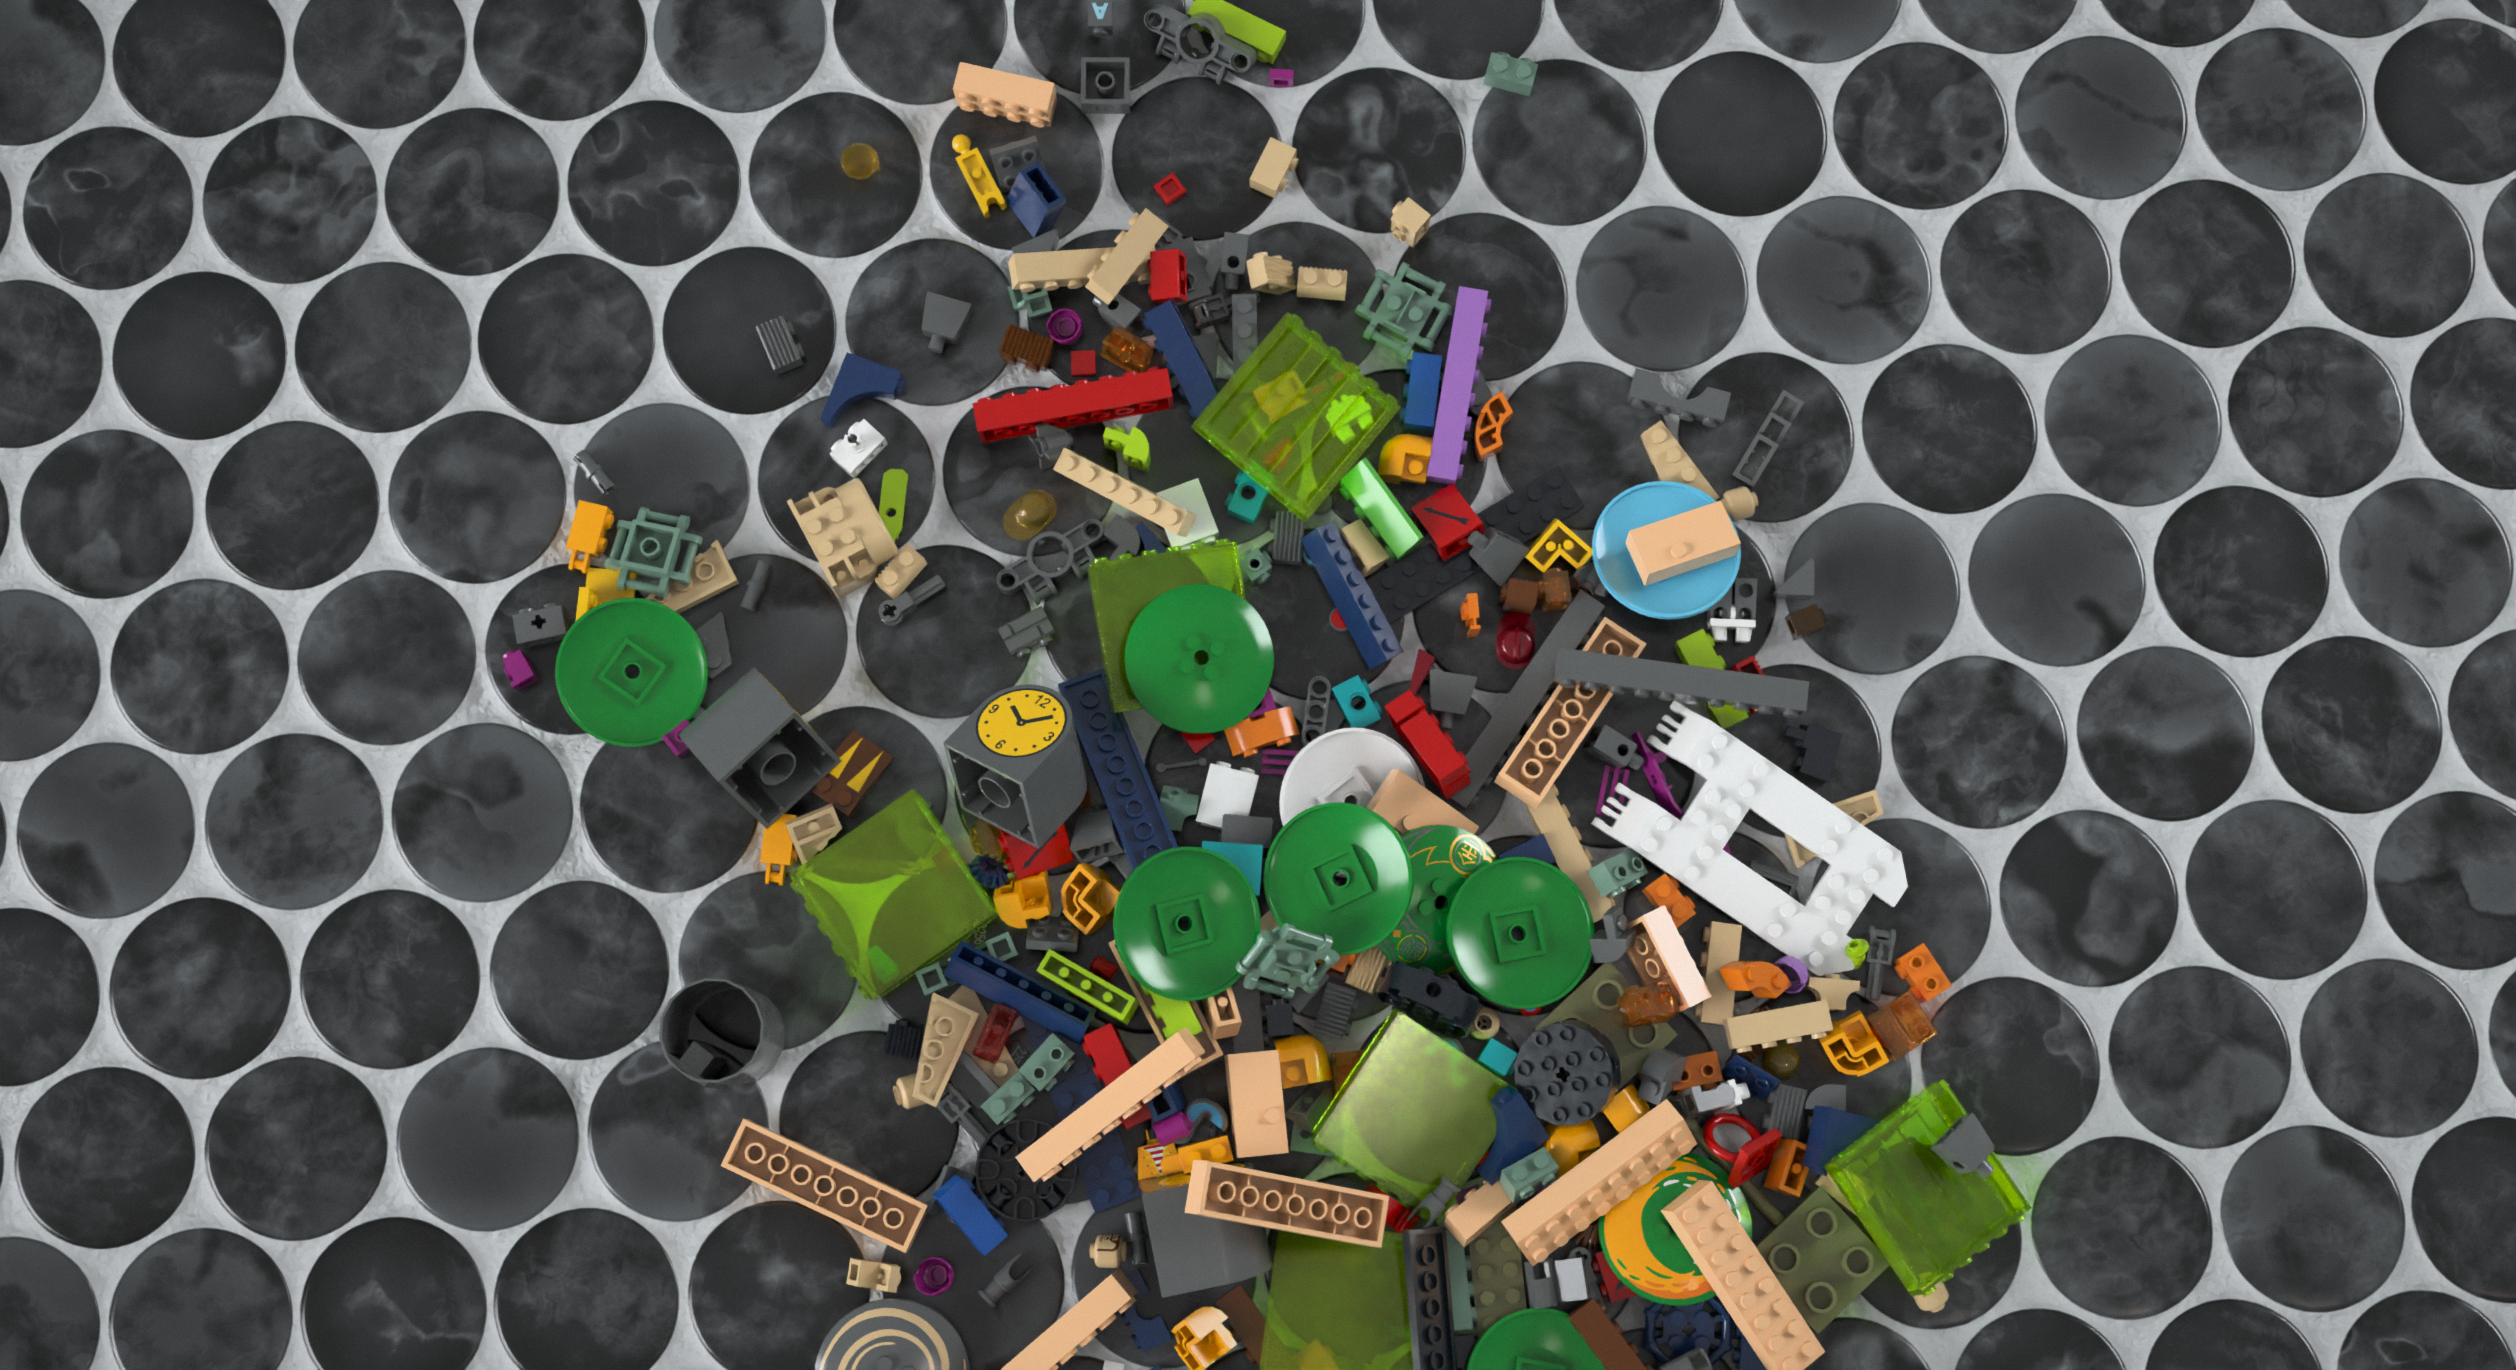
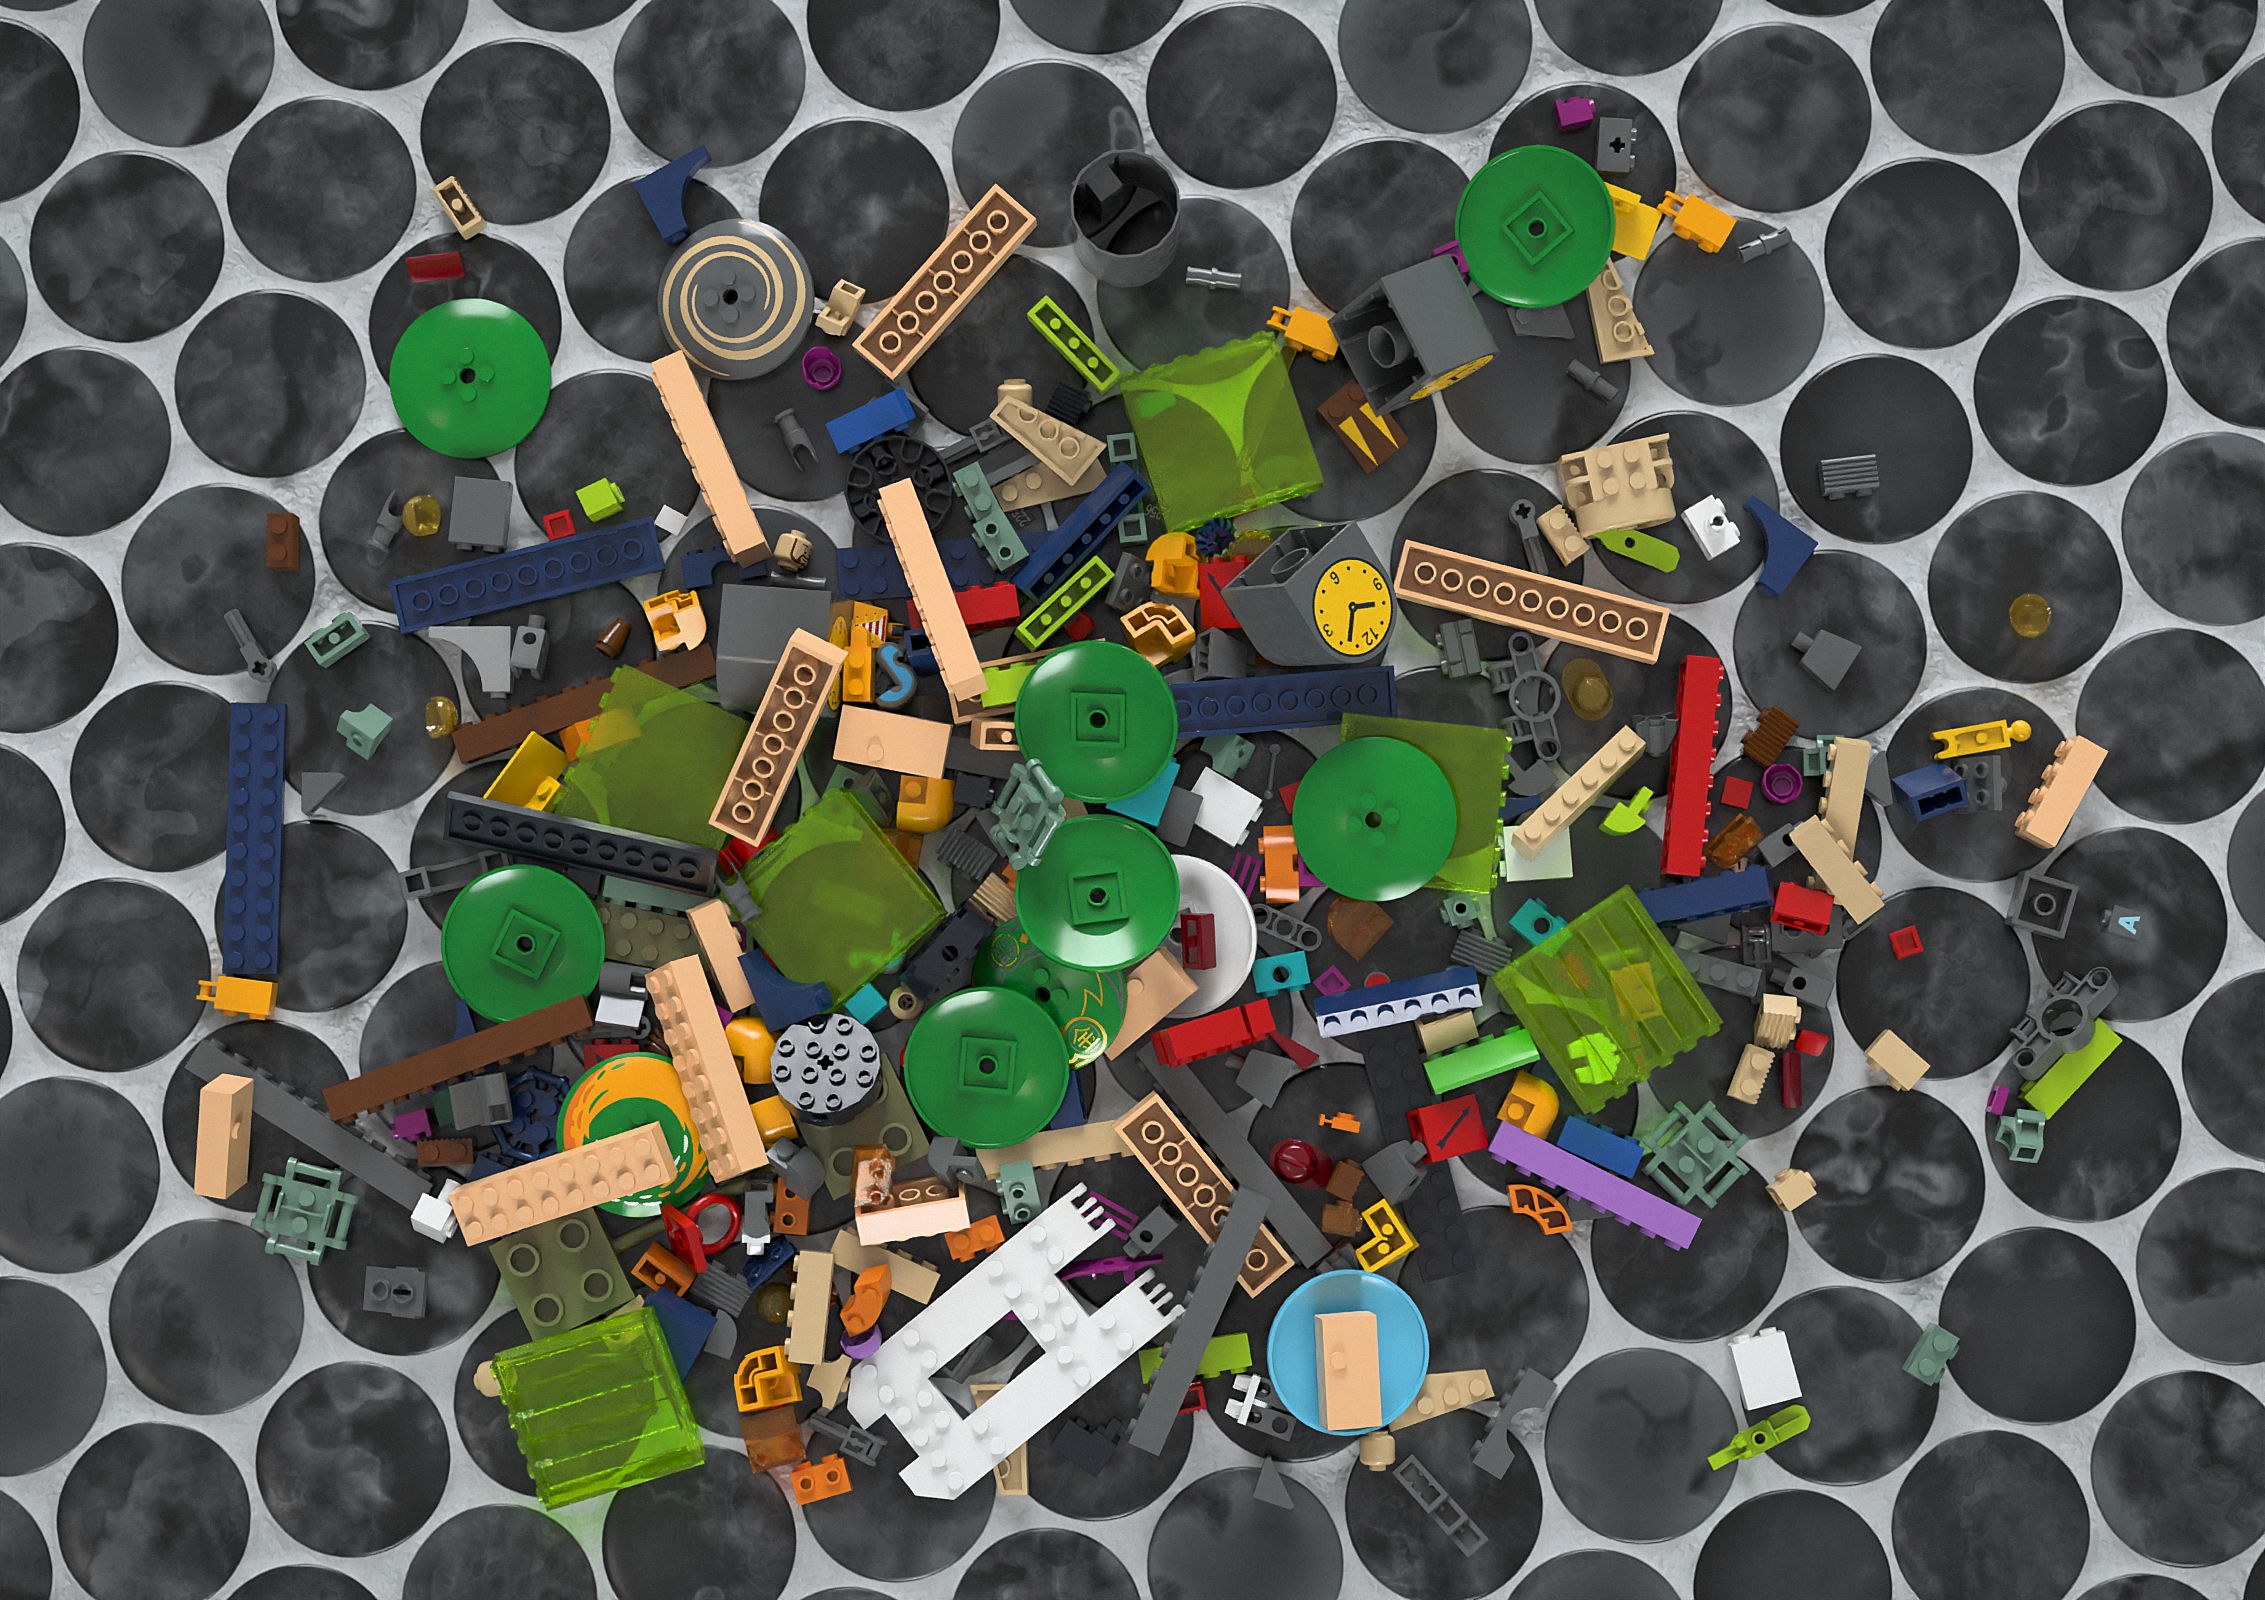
camera: 110 degrees right, 5 degrees up
sand green brick [604,507,703,599] -> none
tan wing [785,803,842,868] -> none
clear red brick [972,1003,1018,1064] -> none
magenta brick [1153,1111,1194,1147] -> none
sand green brick [1500,1147,1559,1204] -> none
dark brown brick [1785,603,1826,640] -> none
lime plate [1845,939,1869,969] -> none
dark grey torso [1930,1113,1994,1178] -> none
none -> lime brick [1027,295,1122,396]
none -> dark red slope [1180,913,1216,970]
none -> dark grey pin [1185,266,1241,291]
none -> magenta tile [1313,965,1351,996]
none -> clear orange slope [1327,895,1395,962]
none -> light nougat brick [1393,540,1670,665]
none -> plate [1530,1049,1567,1086]
none -> lime piece [1707,1404,1811,1470]
none -> white brick [1727,1327,1802,1410]
none -> dark red slope [1779,1053,1802,1108]
none -> red slope [1793,1029,1829,1056]
none -> sand green brick [1994,1109,2046,1163]

